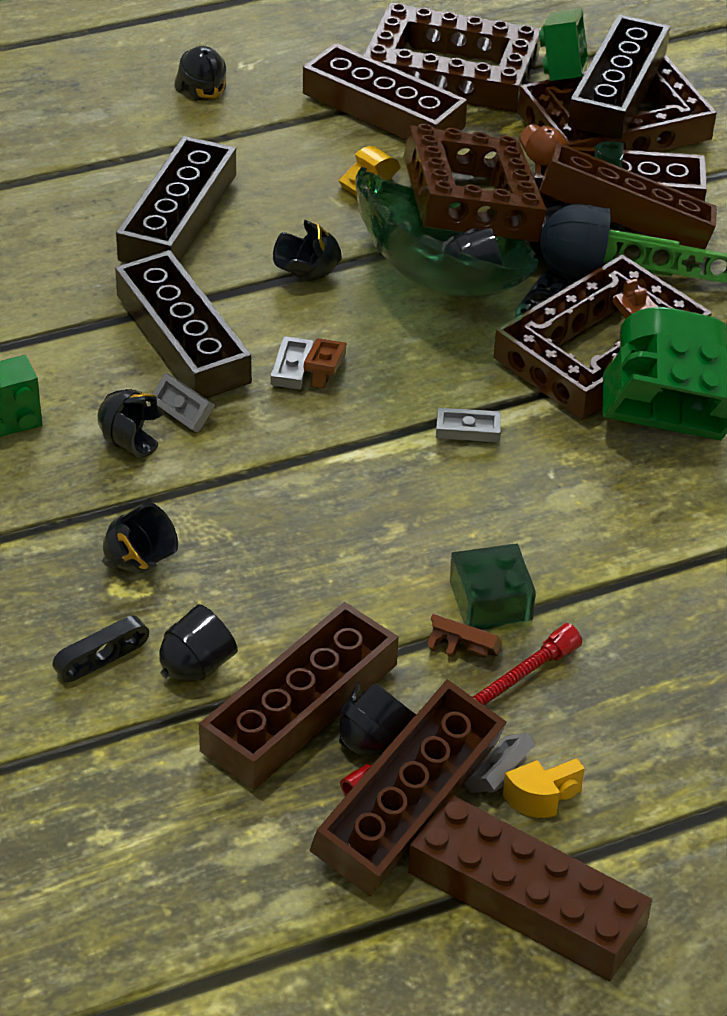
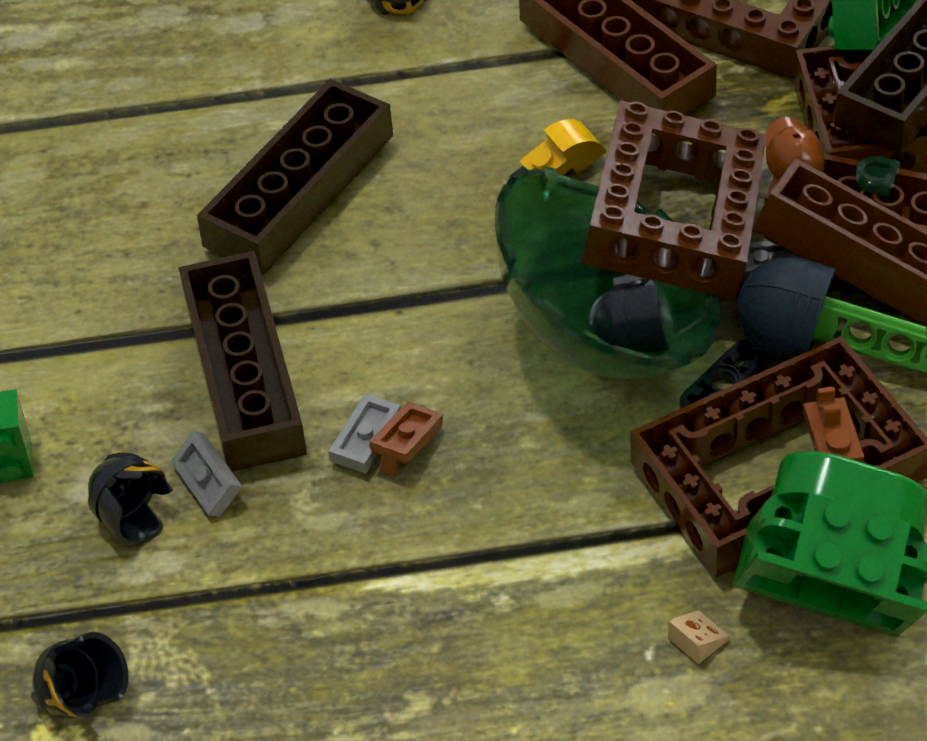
camera: 20 degrees right, 5 degrees up
black helmet [273,220,342,281] -> none
light grey plate [436,407,501,442] -> none
none -> tan slope [668,610,729,664]

